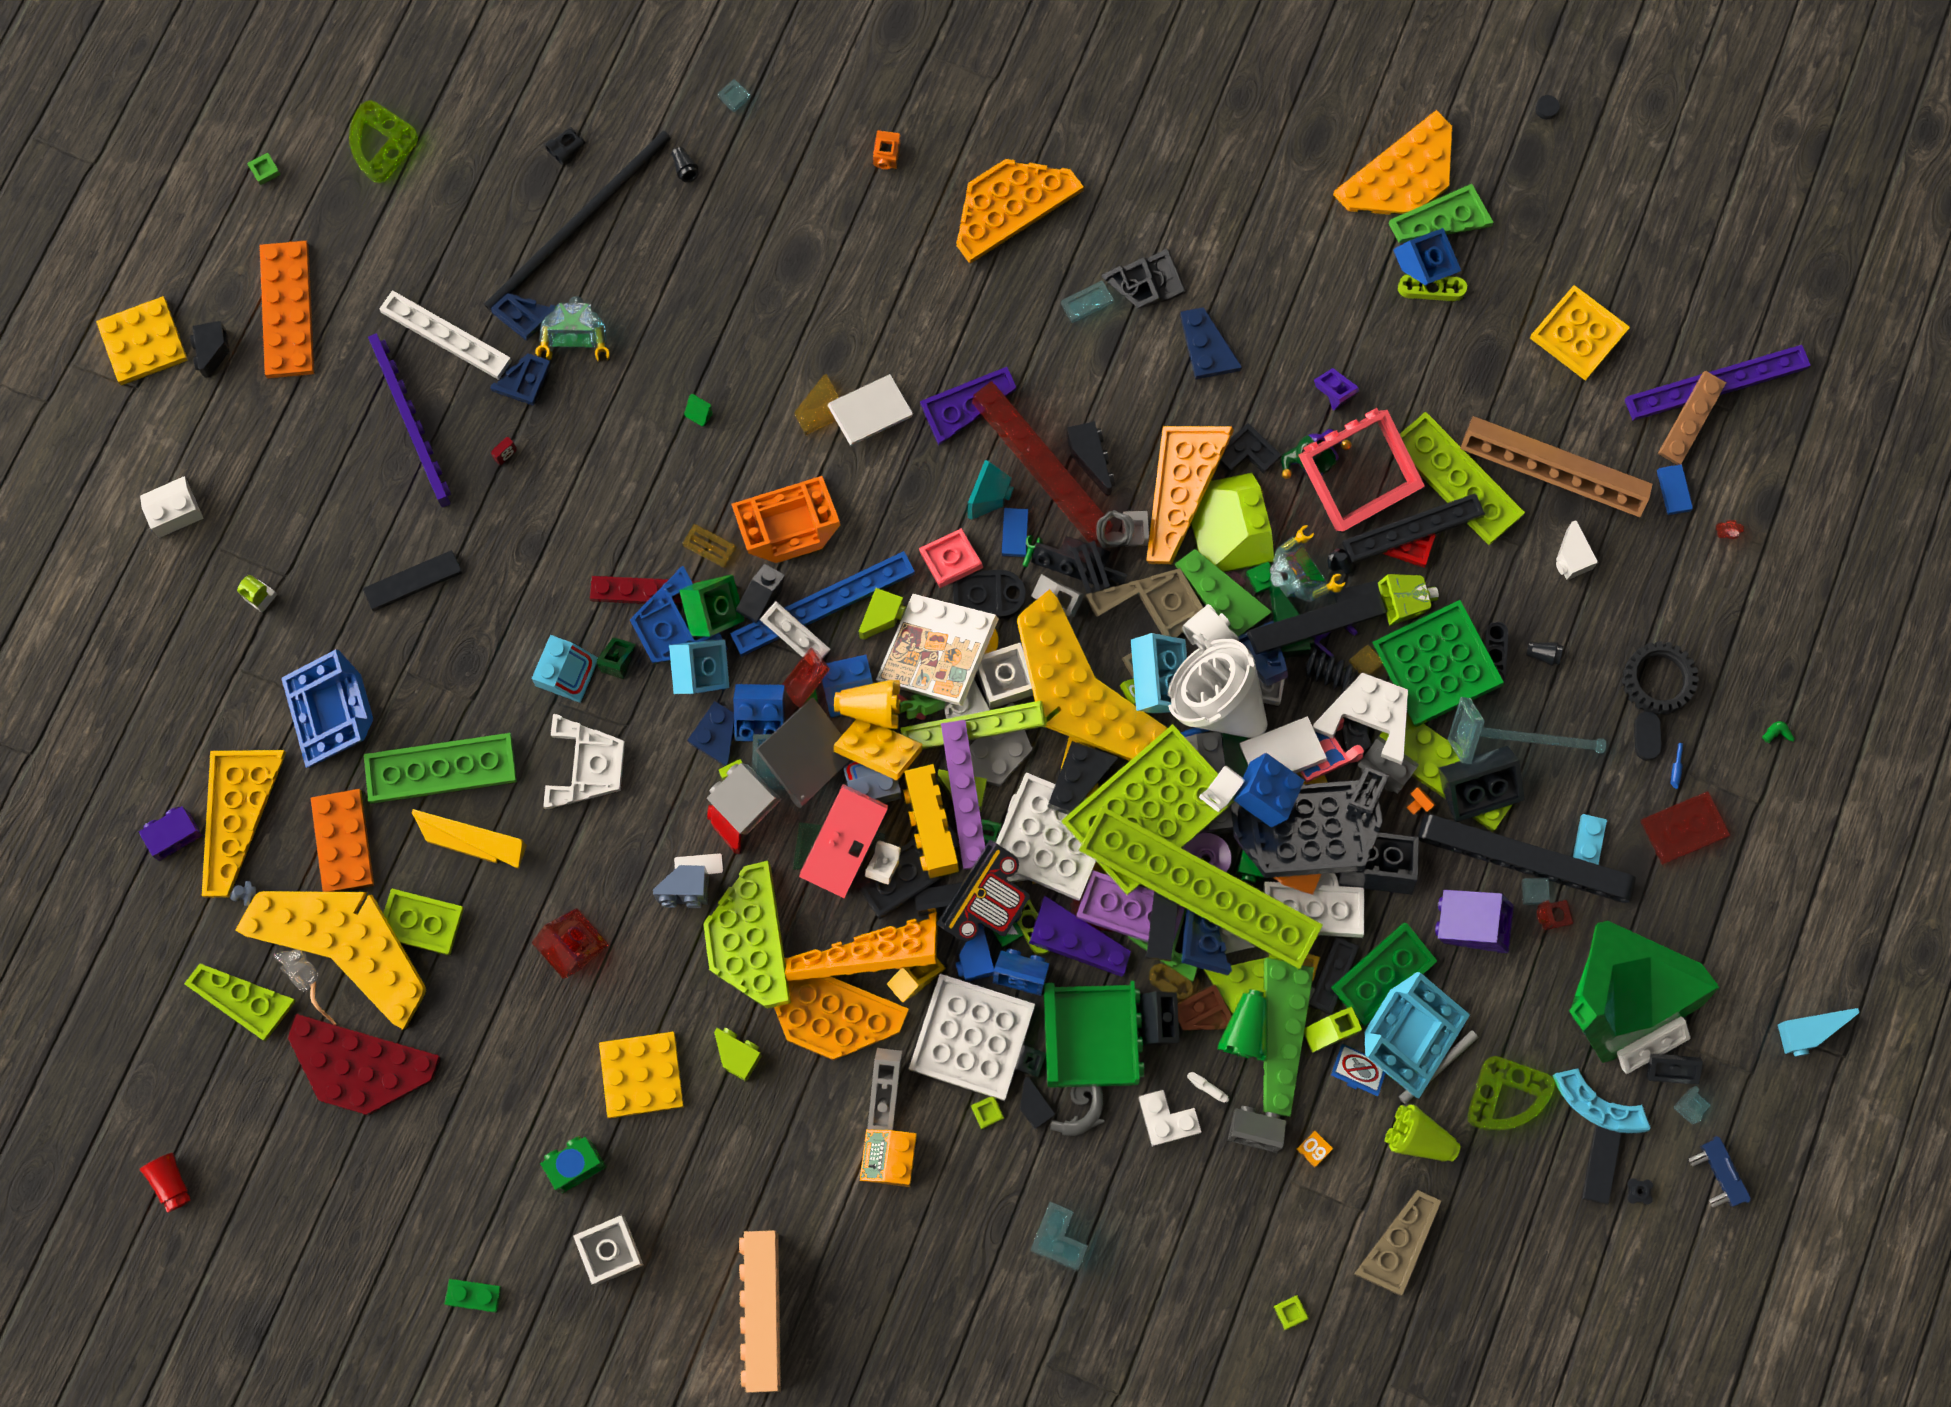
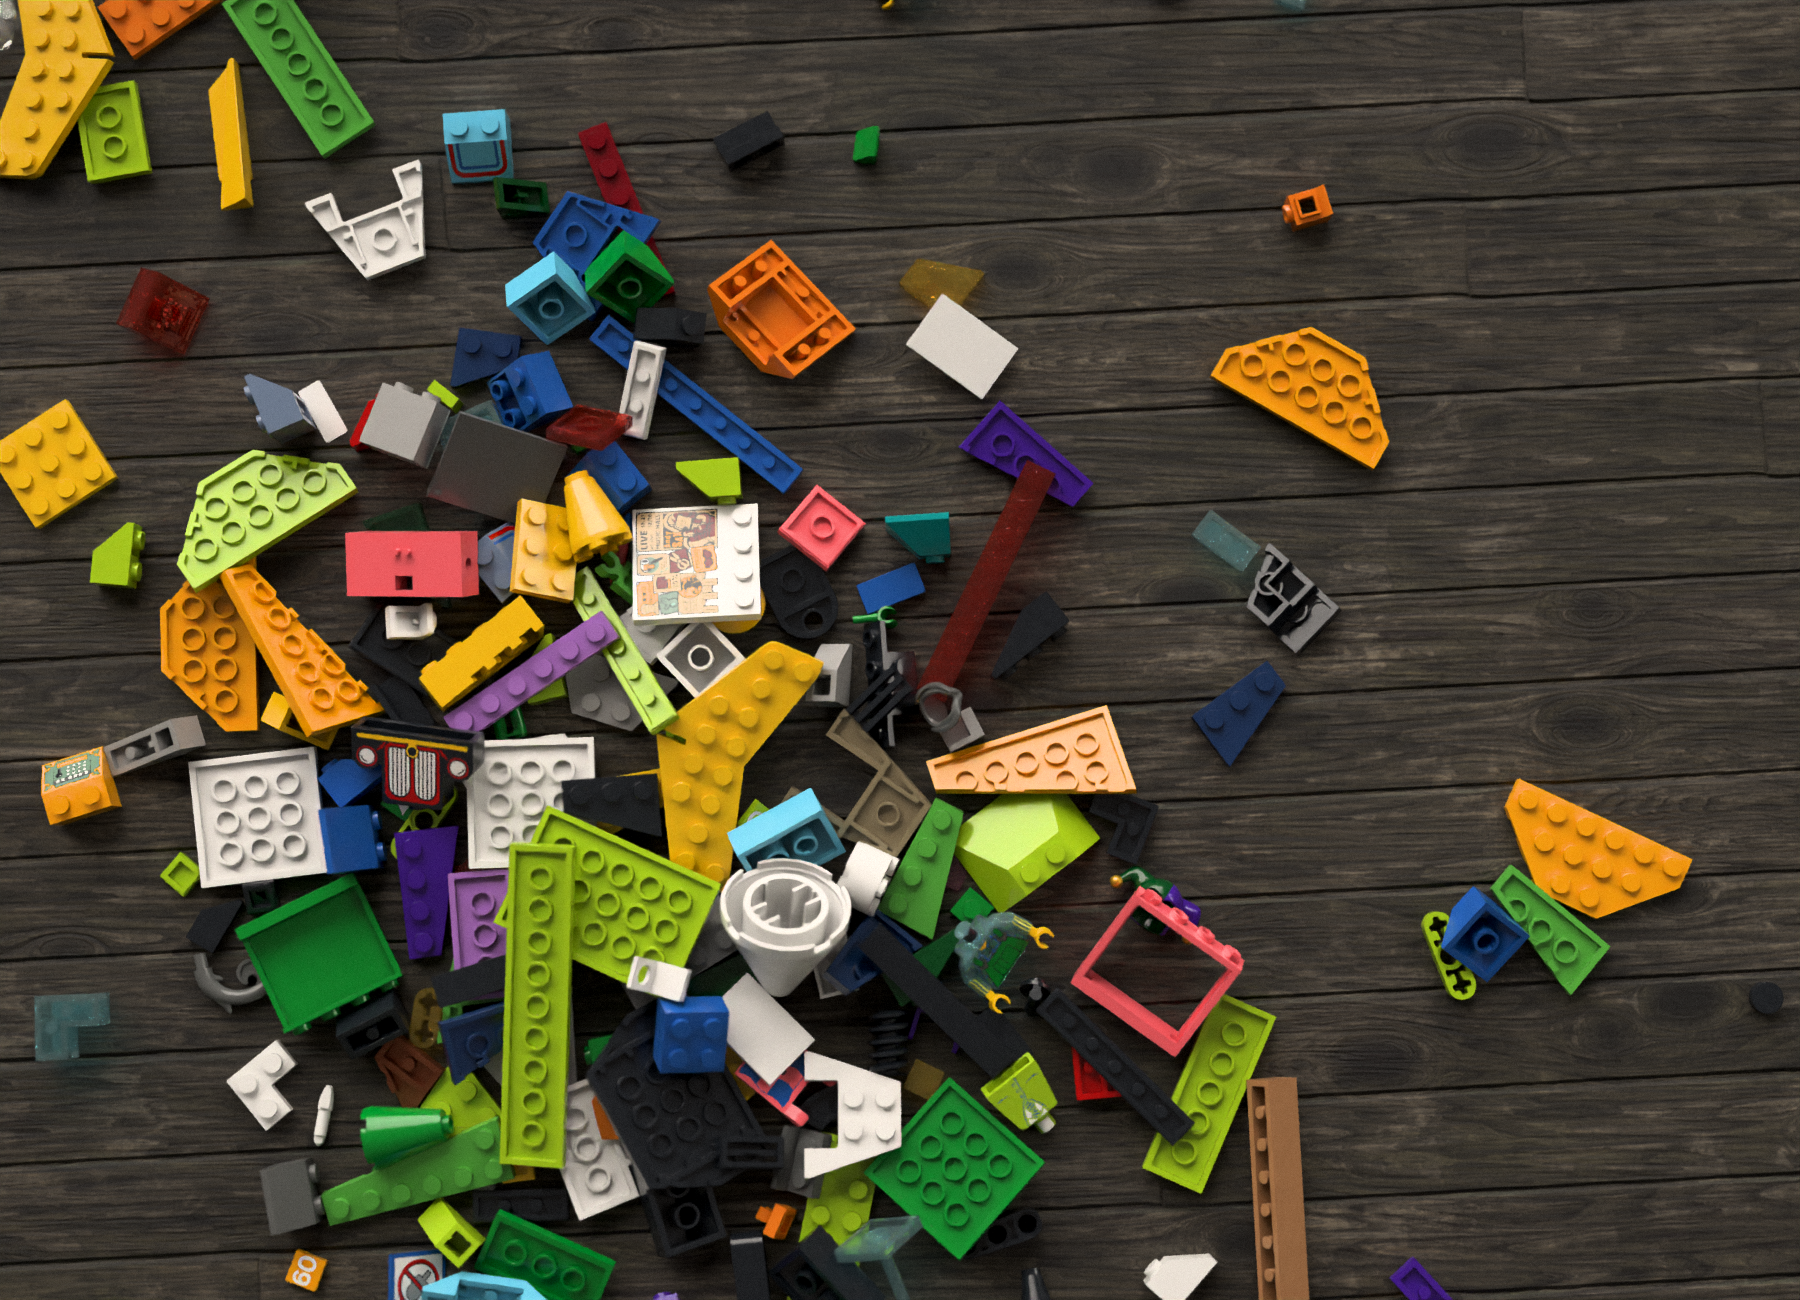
camera: 65 degrees right, 10 degrees up
clear yellow tile [682,524,736,568] -> none
medium lavender dish [1183,833,1231,872] -> none
dark purple slope [1314,368,1359,411] -> none
yellow plate [1530,285,1630,381] -> none
none -> black panel [713,111,785,172]

